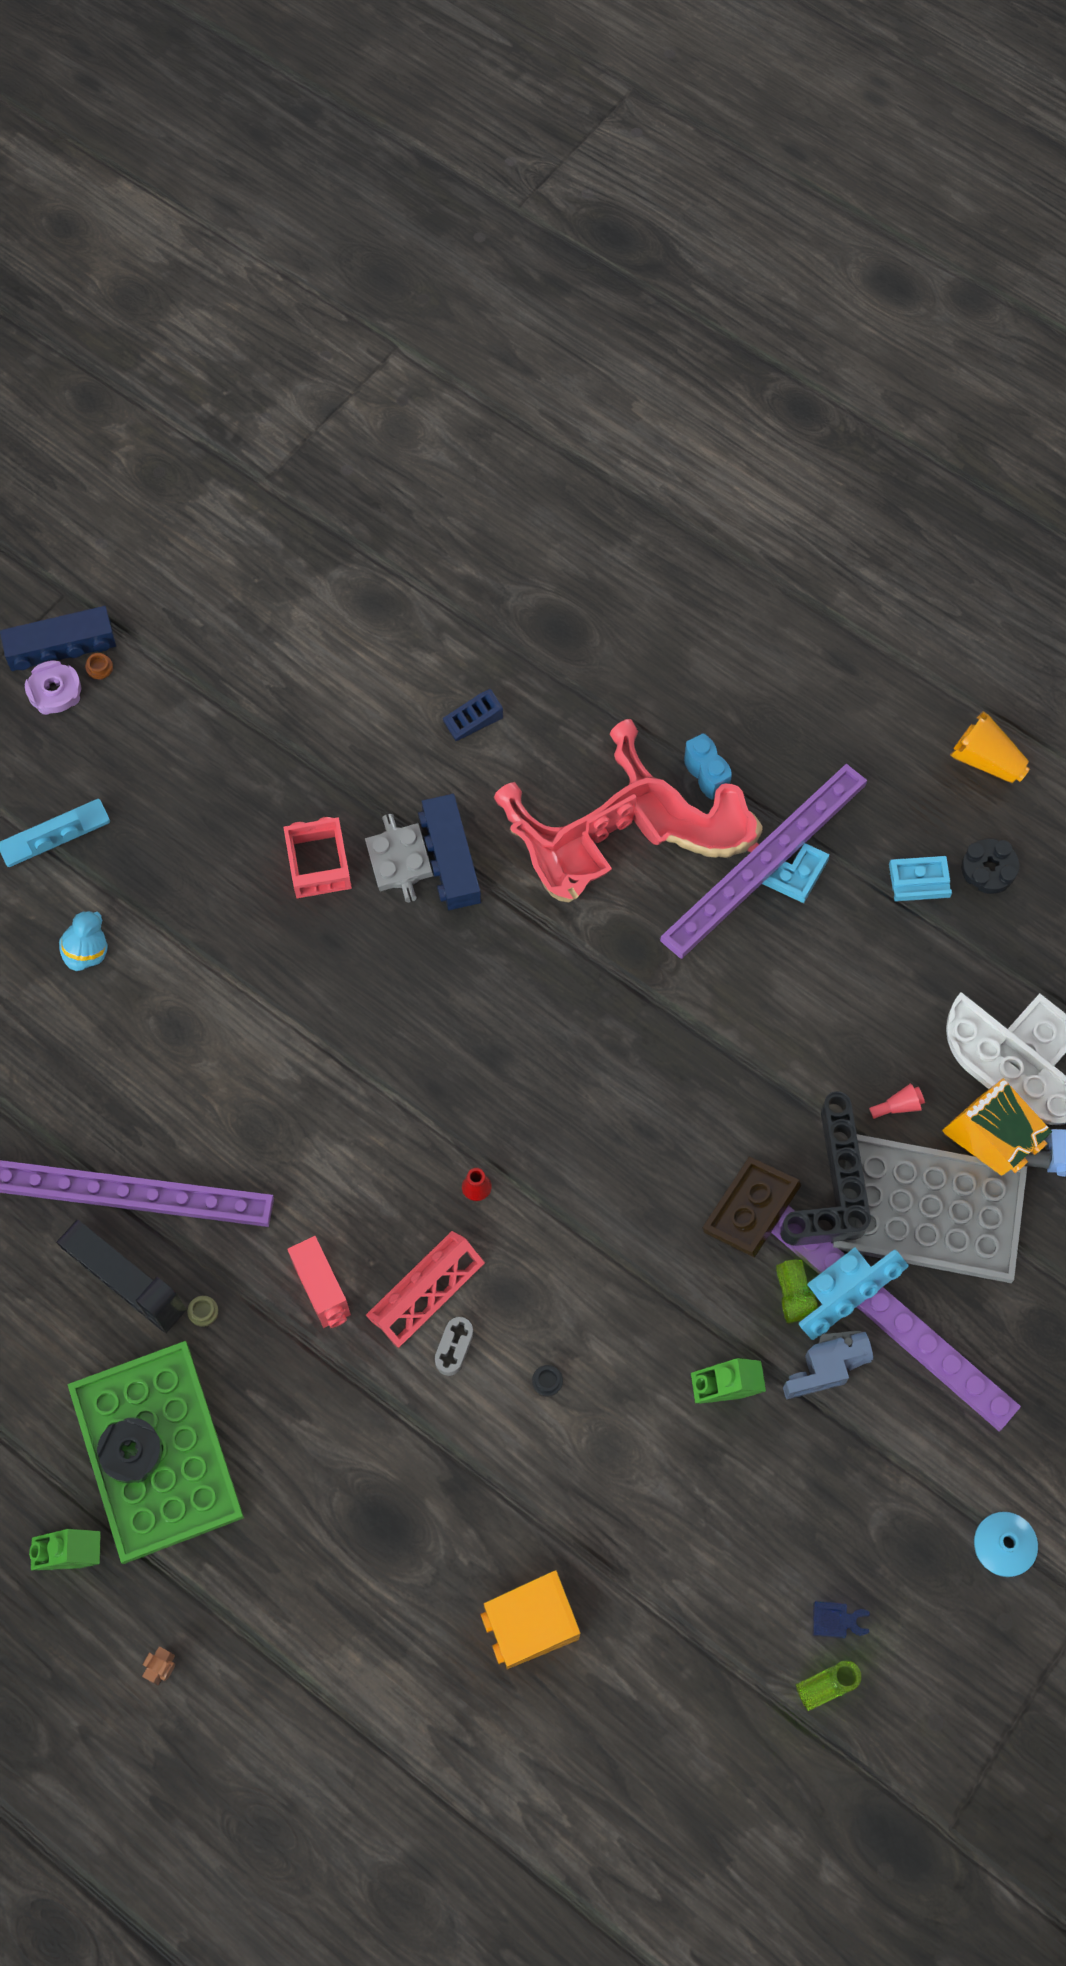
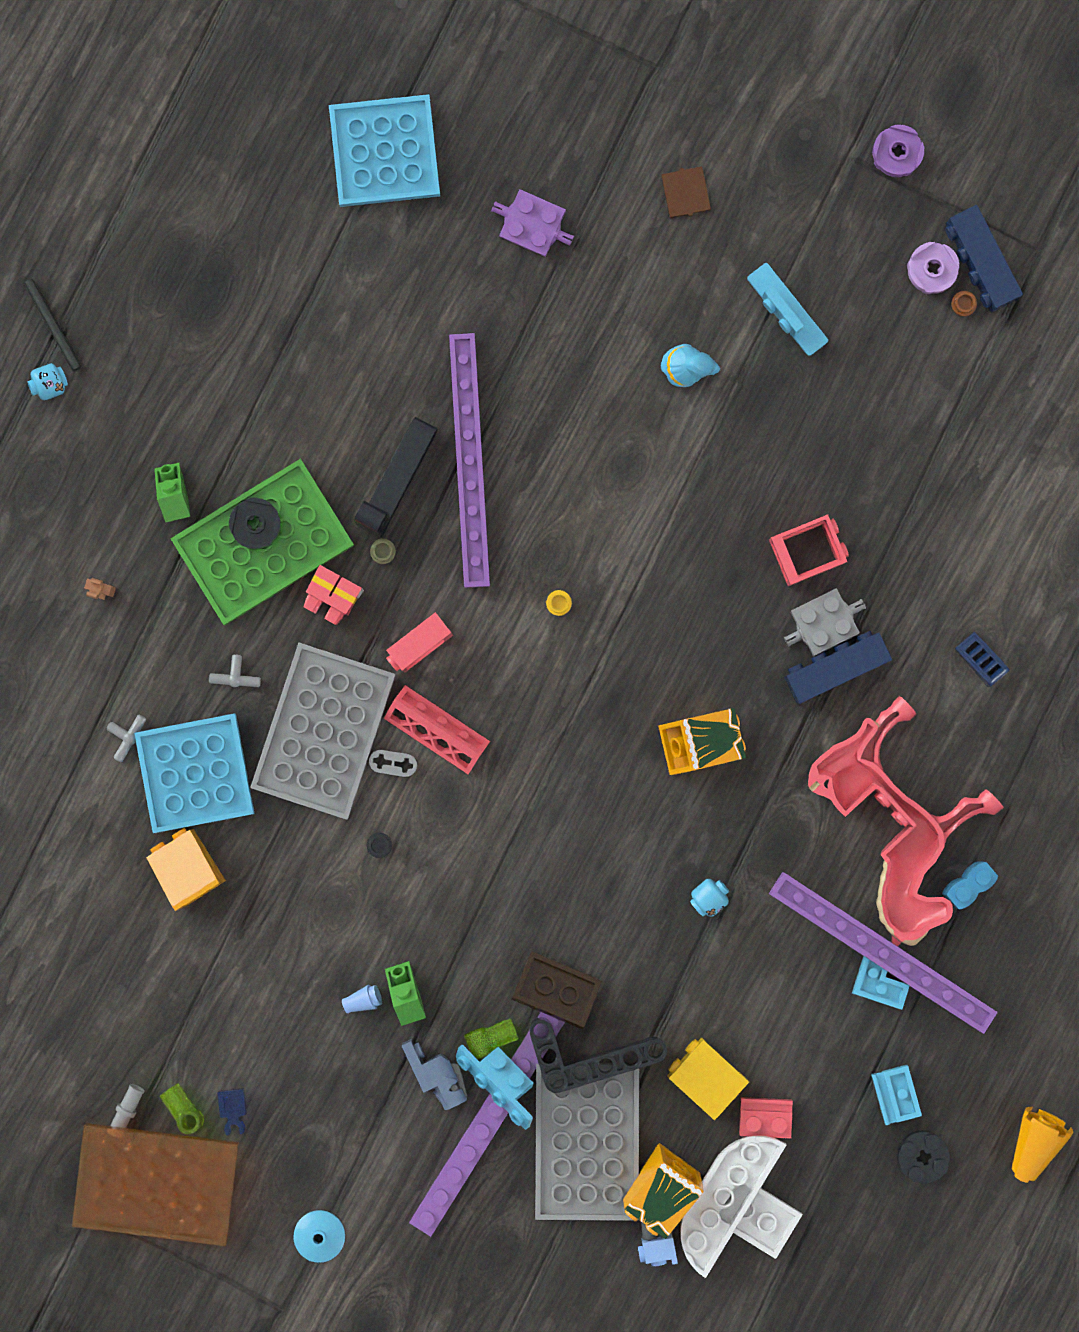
camera: 80 degrees right, 20 degrees up
red cone [462,1168,492,1201] -> none
coral cone [869,1083,925,1119] -> none
none -> clear orange plate [72,1123,239,1246]
none -> light grey piece [107,715,146,762]
none -> light grey pin [108,1084,144,1138]
none -> medium azure plate [134,714,255,833]
none -> light grey piece [209,655,261,687]
none -> light grey plate [250,643,396,820]
none -> coral hips [304,565,364,625]
none -> light blue cone [342,985,382,1013]
none -> yellow plate [546,590,572,616]
none -> slope [658,708,746,775]
none -> yellow panel [667,1038,749,1120]
none -> medium azure head [690,879,729,917]
none -> coral plate [739,1097,793,1138]

